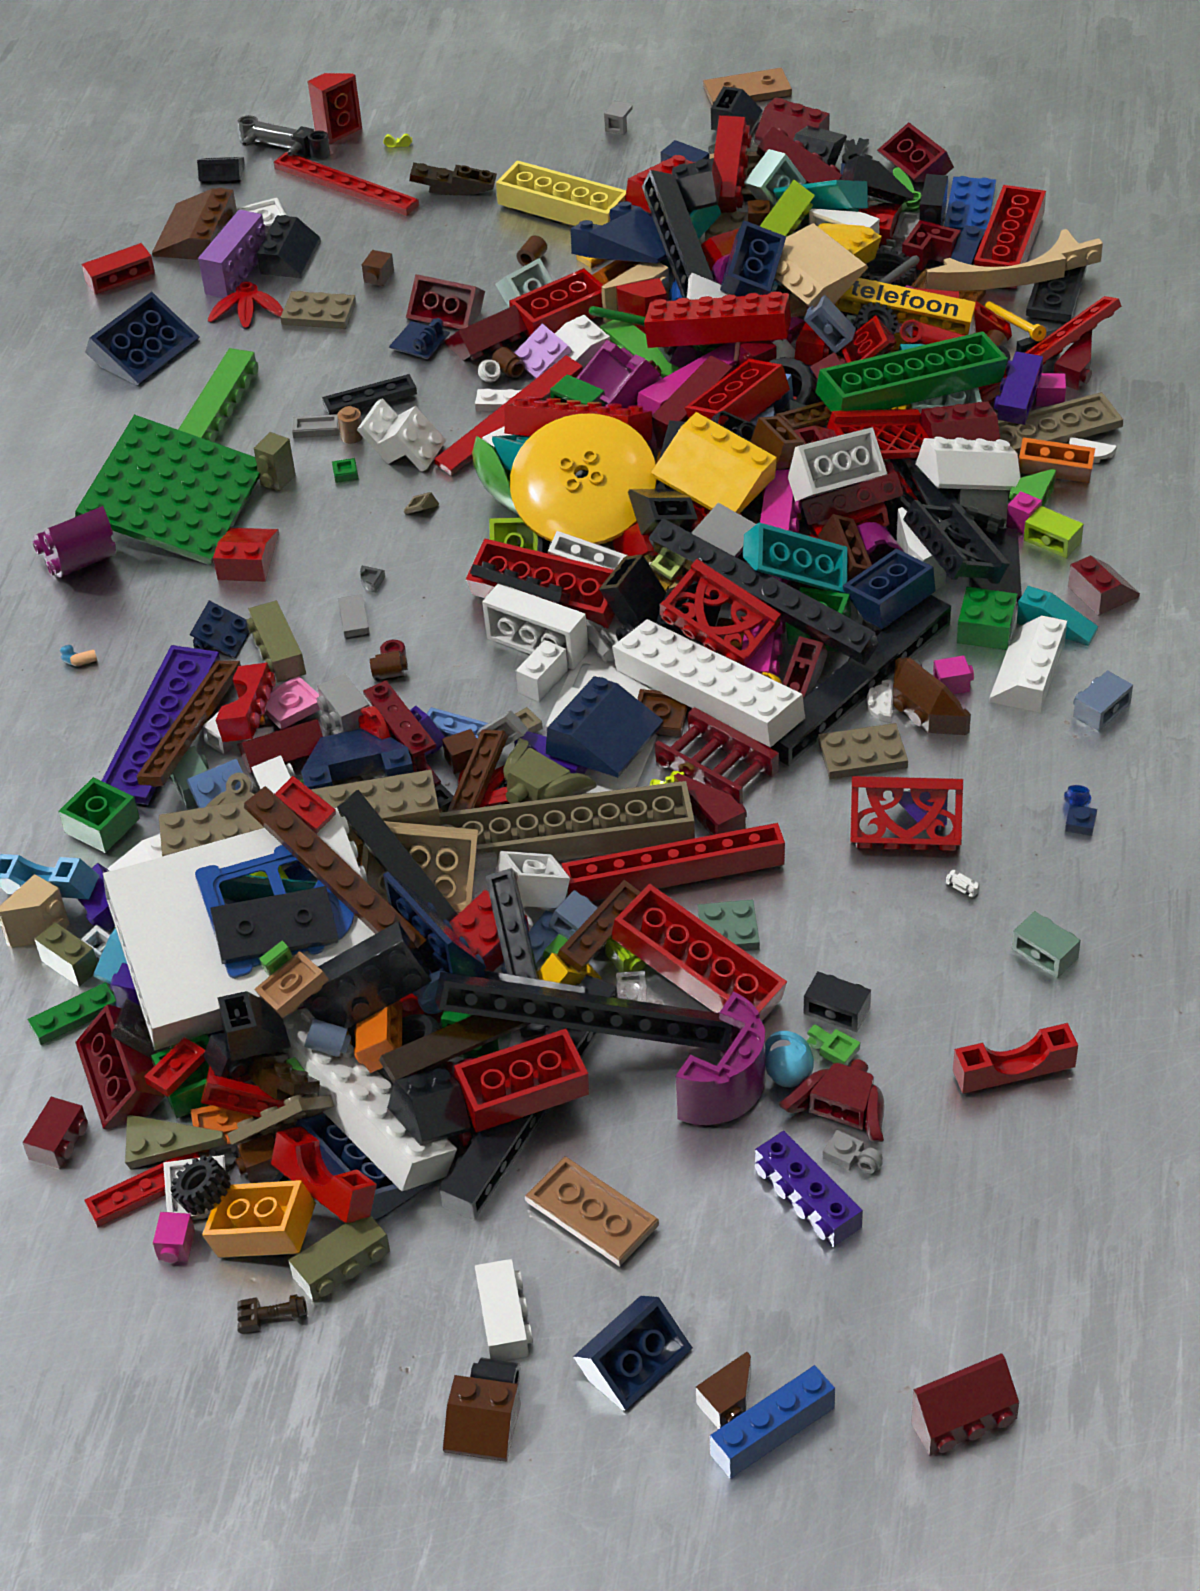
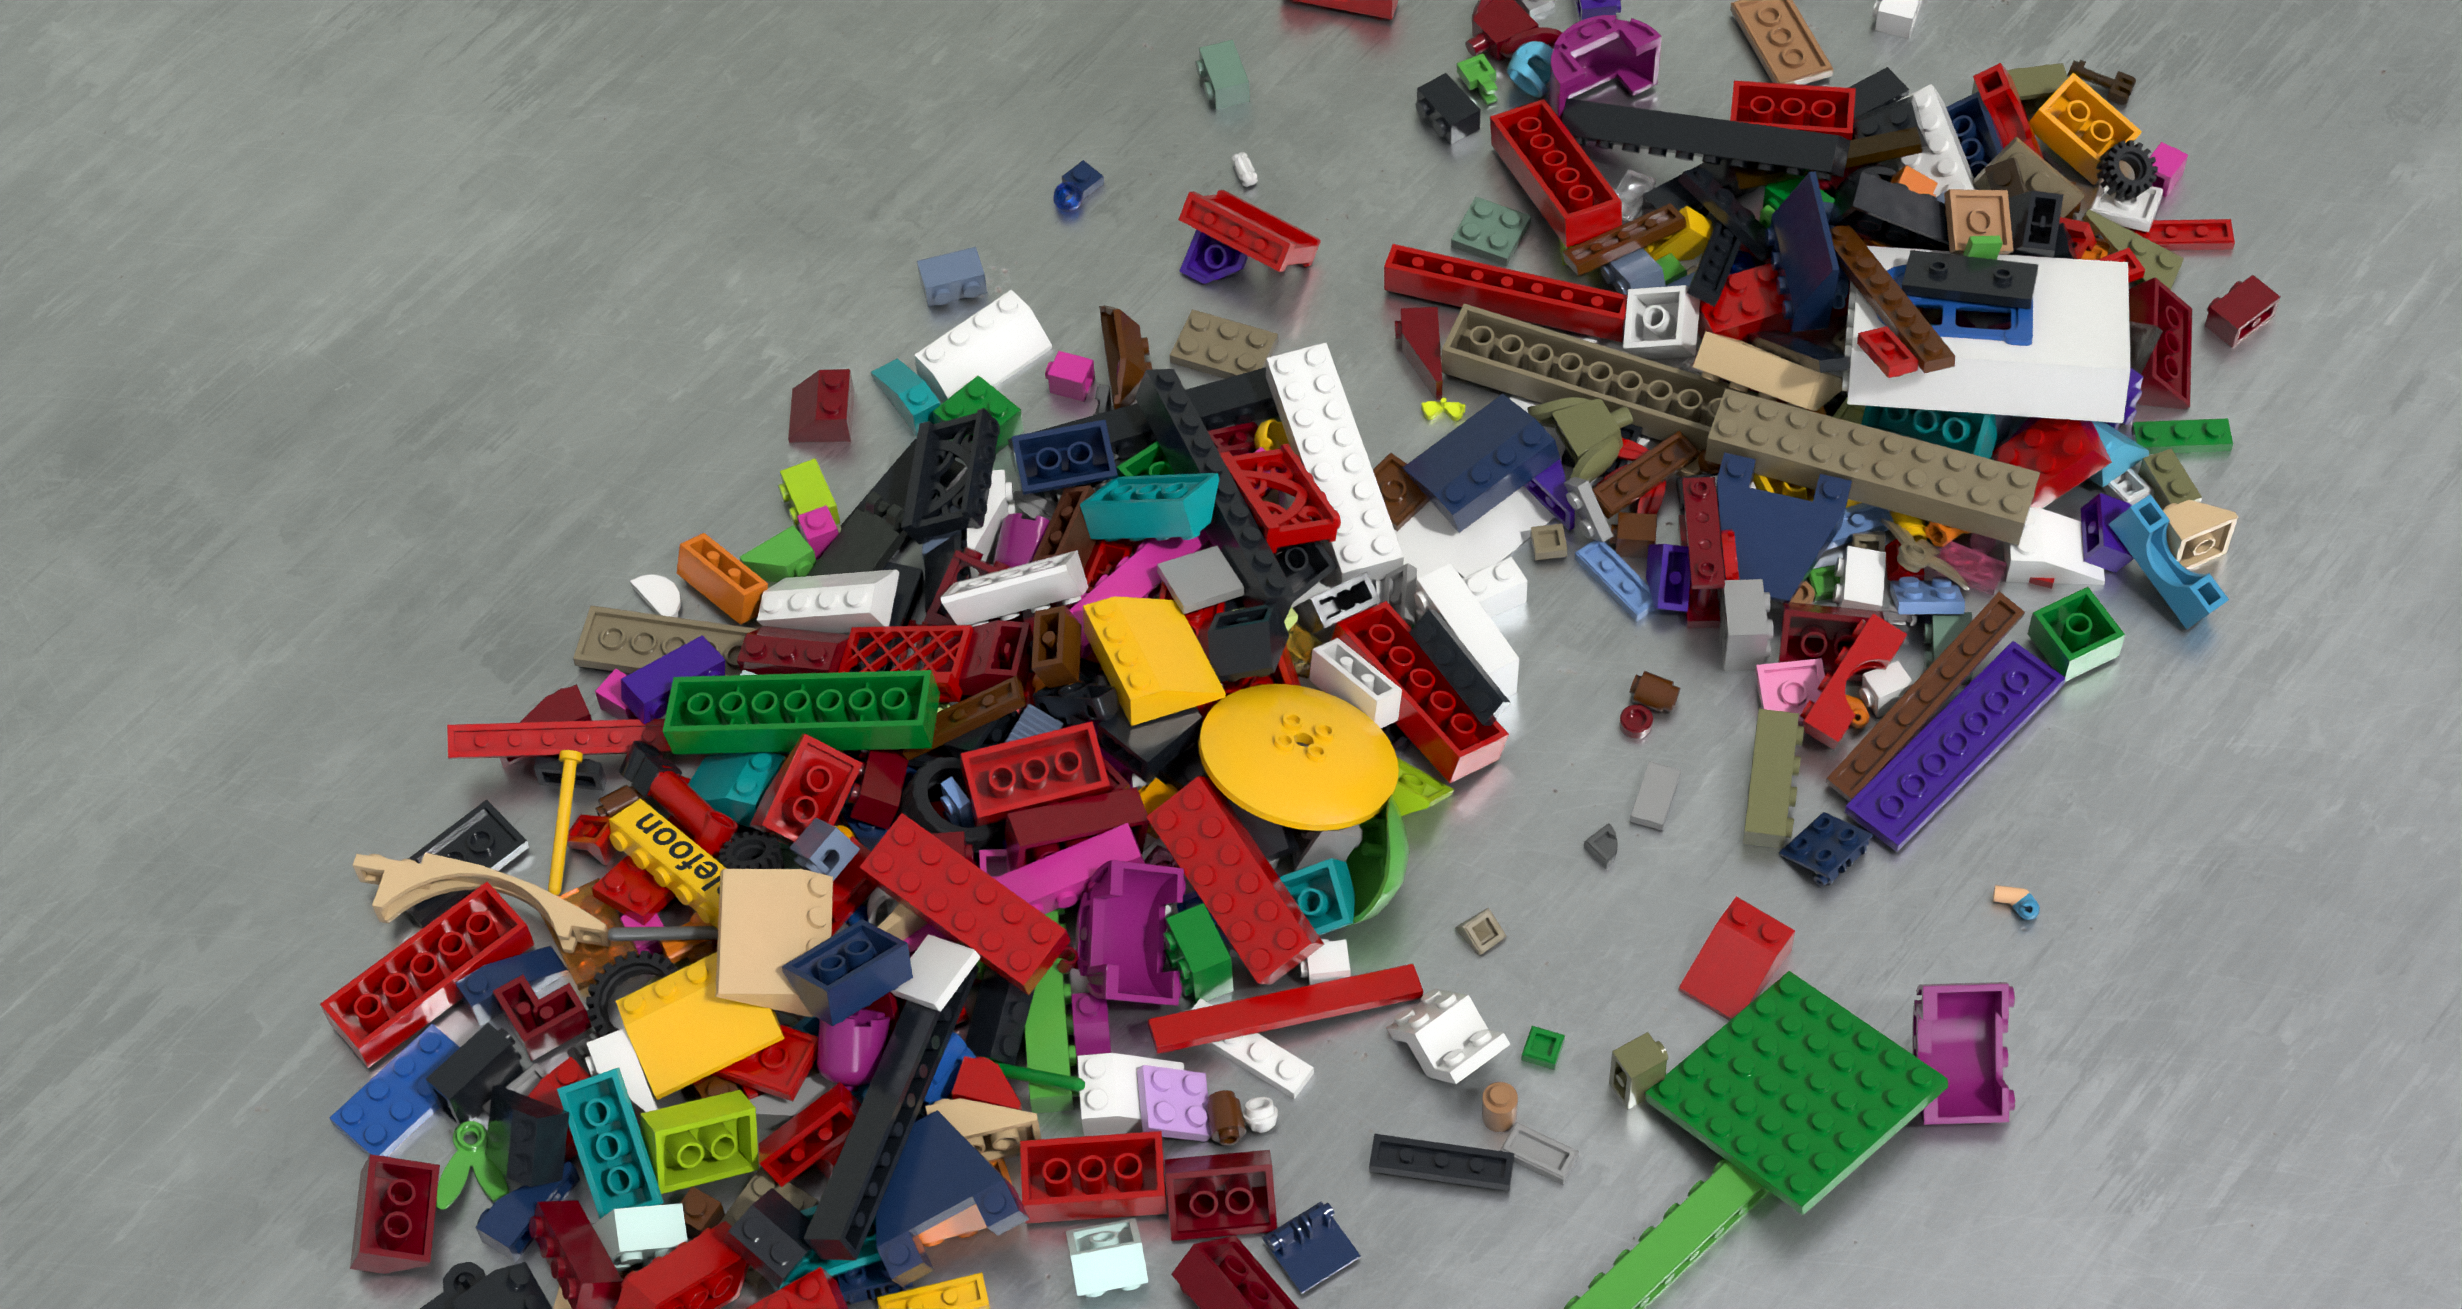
camera: 150 degrees left, 10 degrees up
dark red fence [655,707,779,804] -> none

